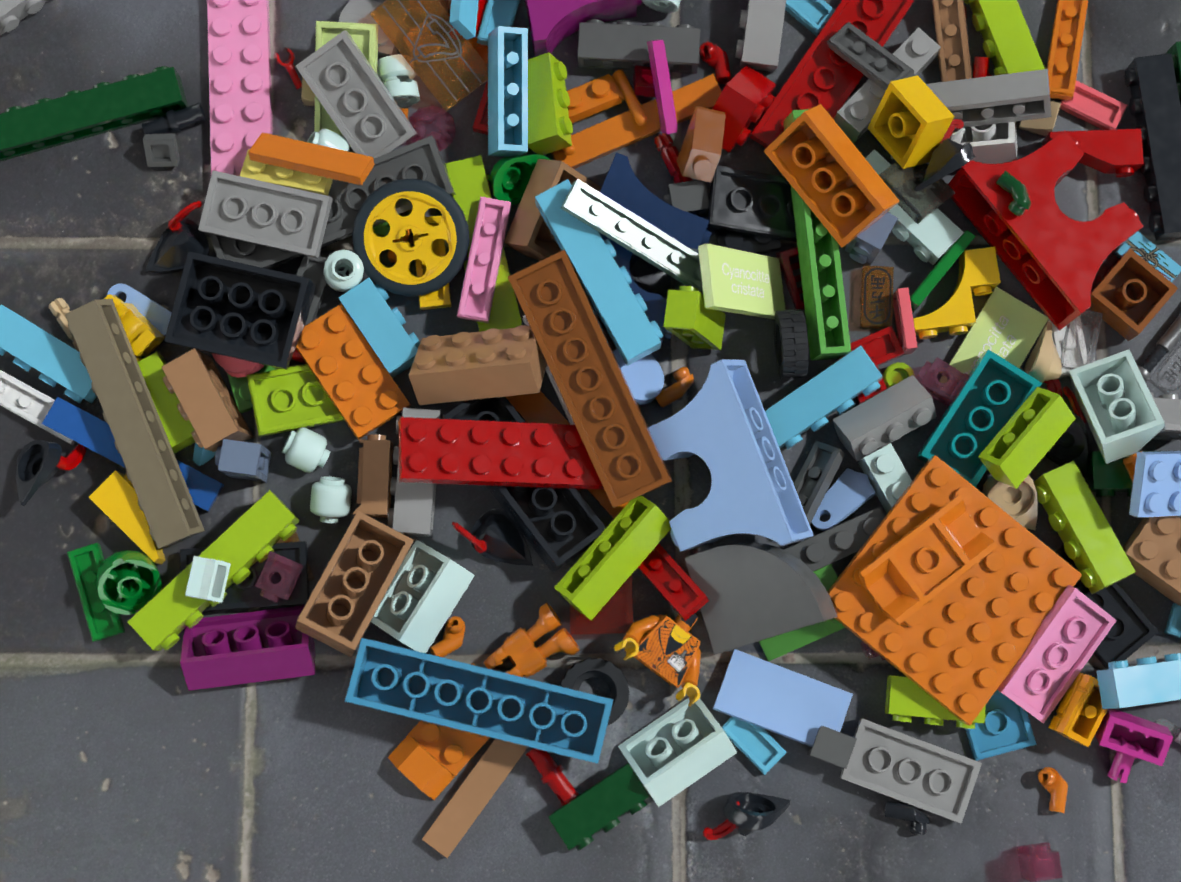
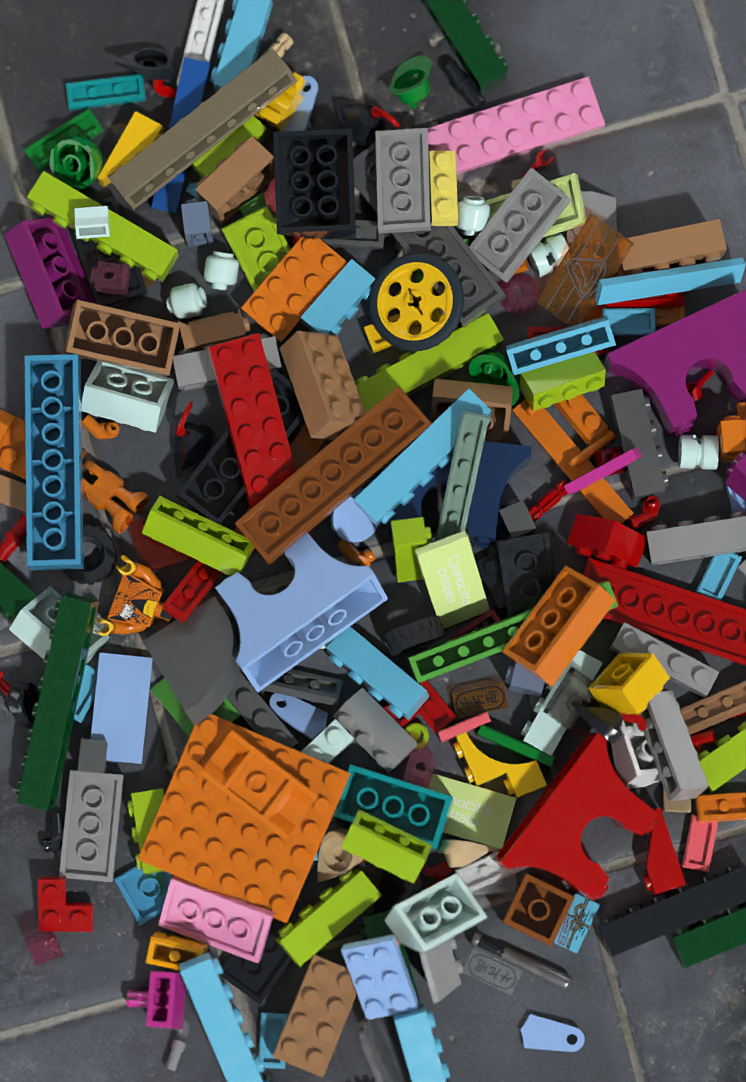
camera: 75 degrees right, 0 degrees up
dark grey plate [143,134,180,167] -> none
orange tile [248,132,375,186] -> none
light aqua head [323,250,364,292] -> none
bright pink tile [457,197,511,323] -> none
dark orange slope [677,106,726,183] -> none
dark grey tile [827,22,915,91] -> none
dark green arm [996,170,1031,216] -> none
orange arm [1038,767,1068,813] -> none
none -> dark green brick [16,593,99,811]
none -> red plate [38,877,94,932]
none -> teal tile [66,74,146,111]
none -> green piece [388,56,432,109]

